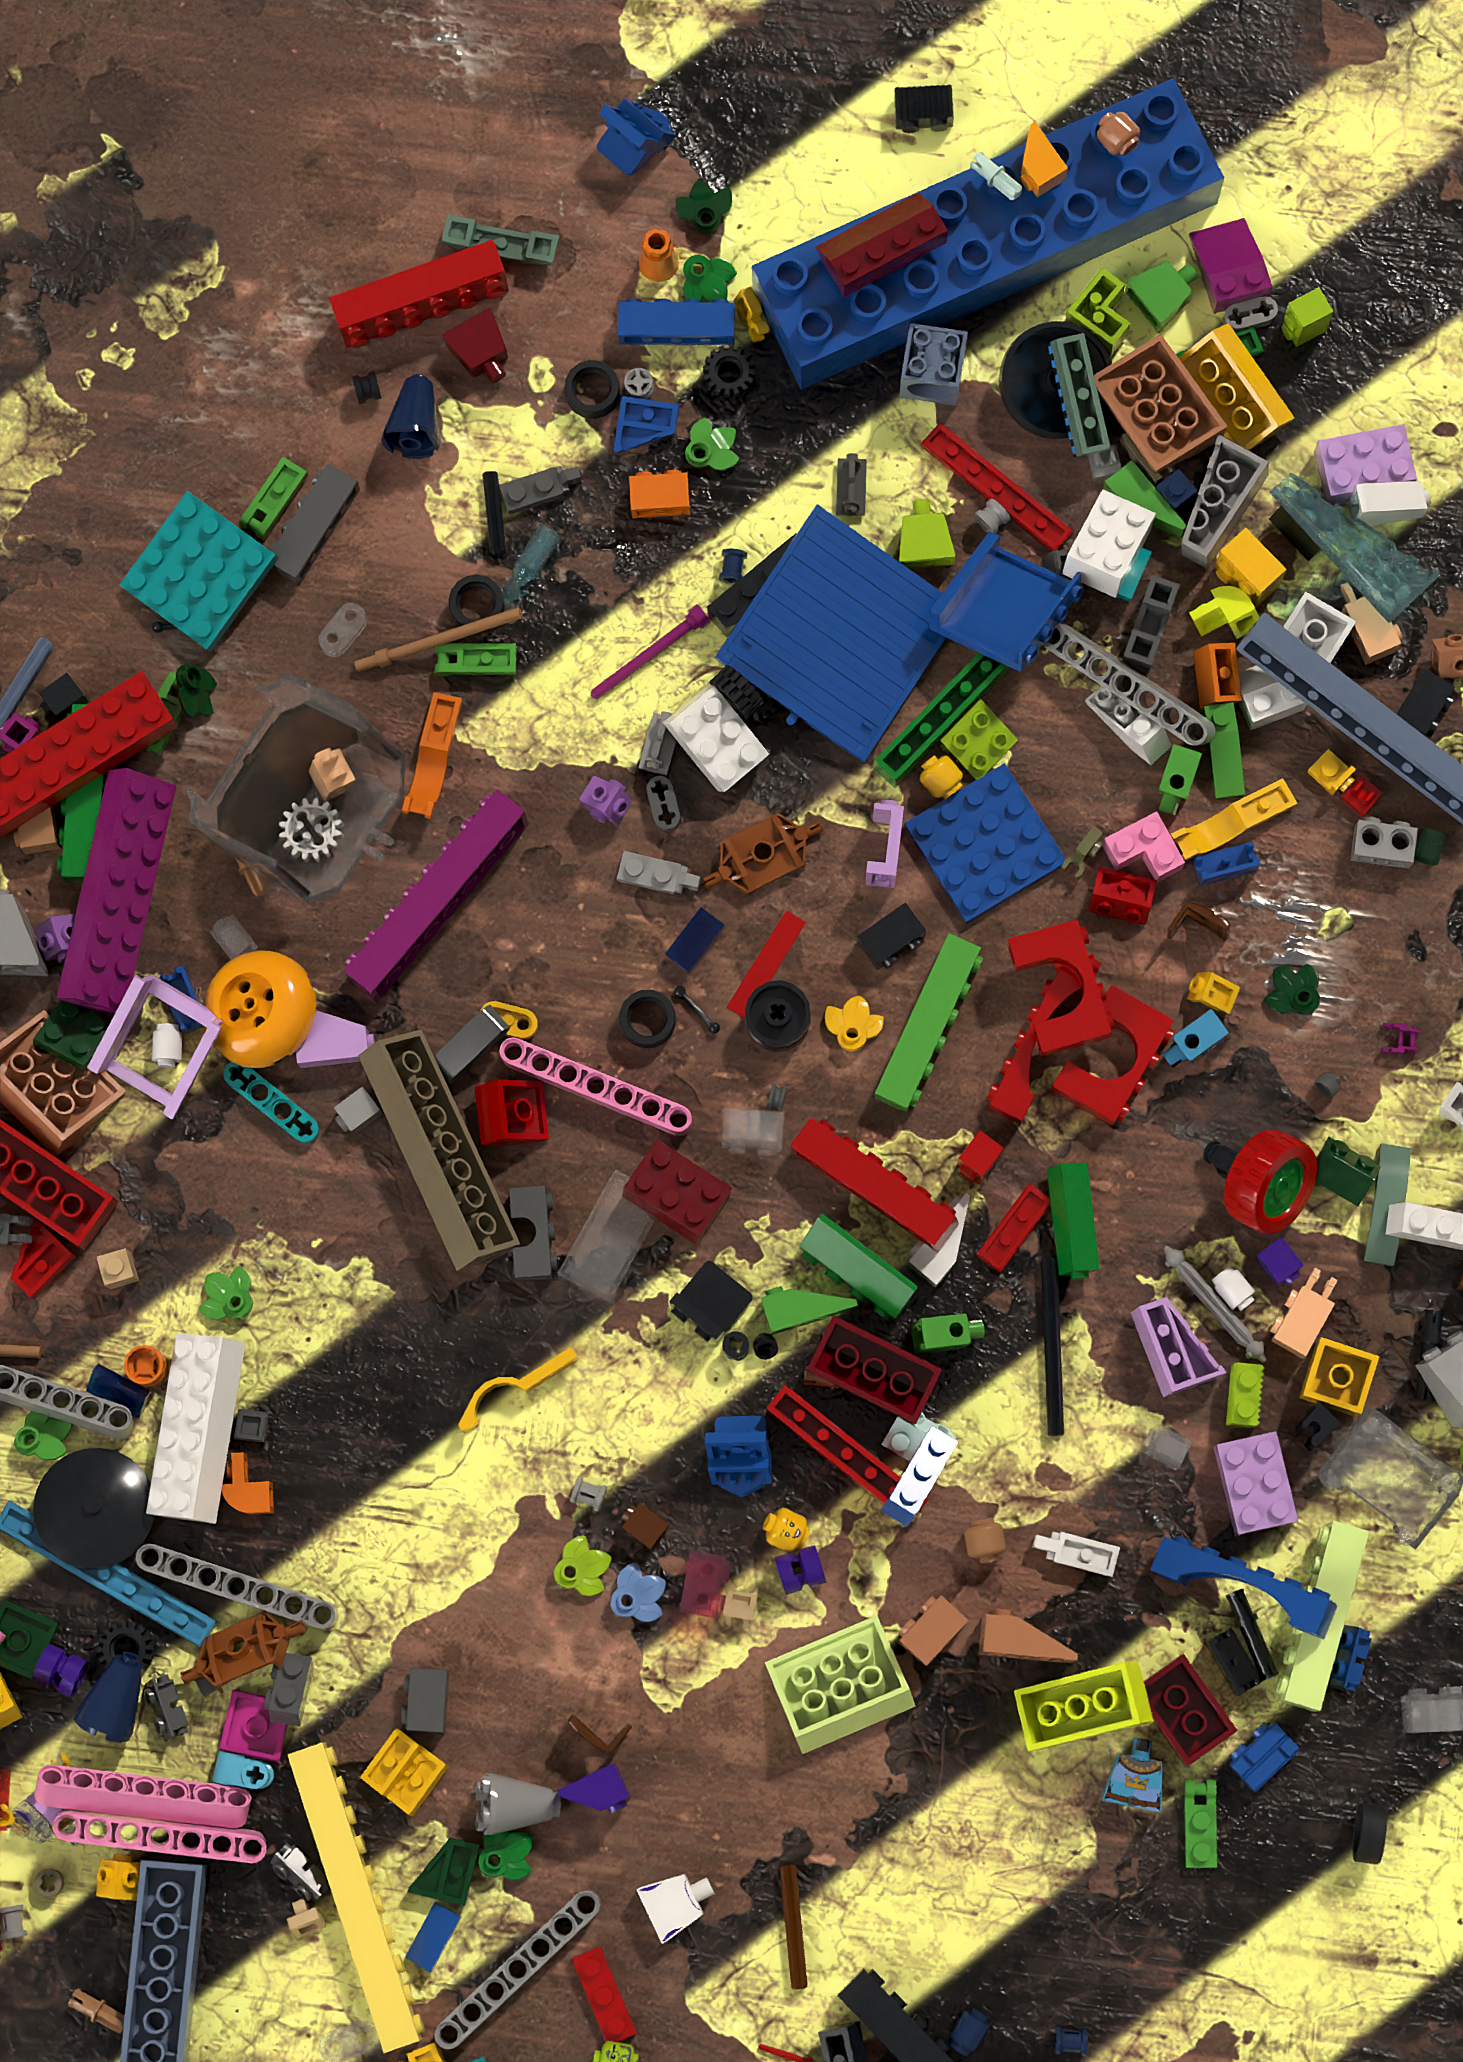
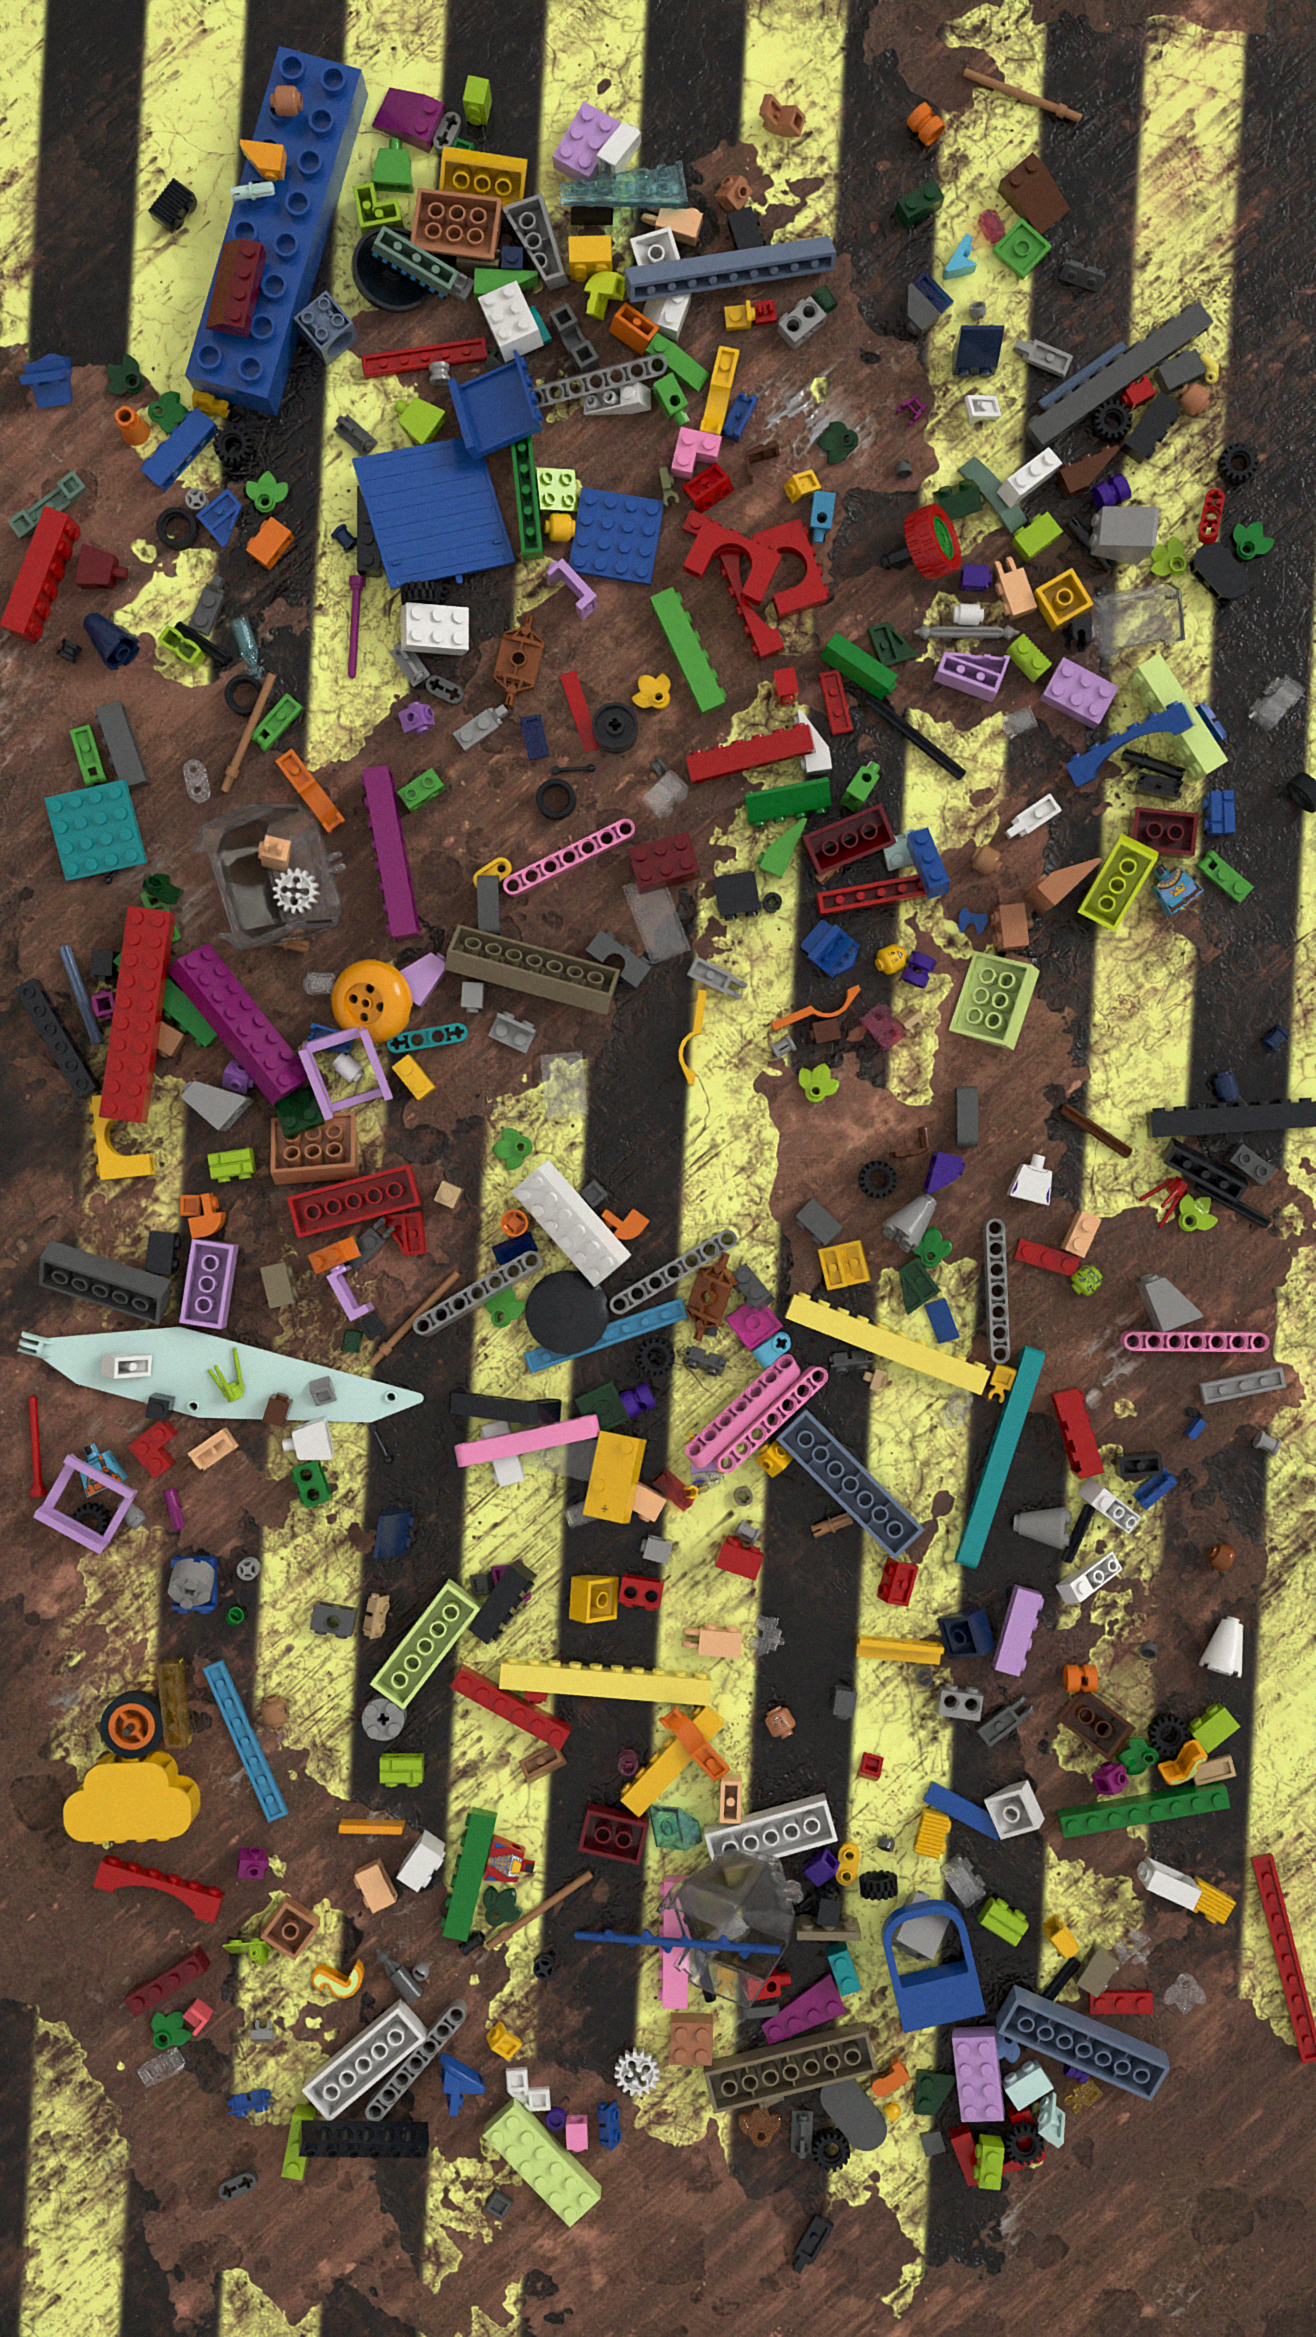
camera: 55 degrees left, 10 degrees up
dark blue cone [74,1652,143,1742] -> none
red slope [475,1080,549,1146] -> none
medium blue plate [610,1562,666,1622] -> none
black hinge [753,1333,778,1360] -> none
black brick [857,902,926,970] -> none
none -> lime brick [158,626,206,669]
none -> yellow brick [392,1054,437,1101]
none -> bright green brick [397,768,446,813]
none -> light grey bracket [488,1011,537,1054]
none -> clear brick [540,1051,589,1119]
none -> red plate [682,509,710,537]
none -> light grey hinge [687,956,748,1000]
none -> orange piece [771,985,861,1031]
none -> black tyre [858,1161,898,1198]
none -> dark green wing [866,621,919,667]
none -> dark grey beam [955,1086,978,1147]
none -> blue piece [957,908,988,934]
none -> lime brick [1011,511,1063,563]
none -> light nougat brick [1061,1210,1102,1258]

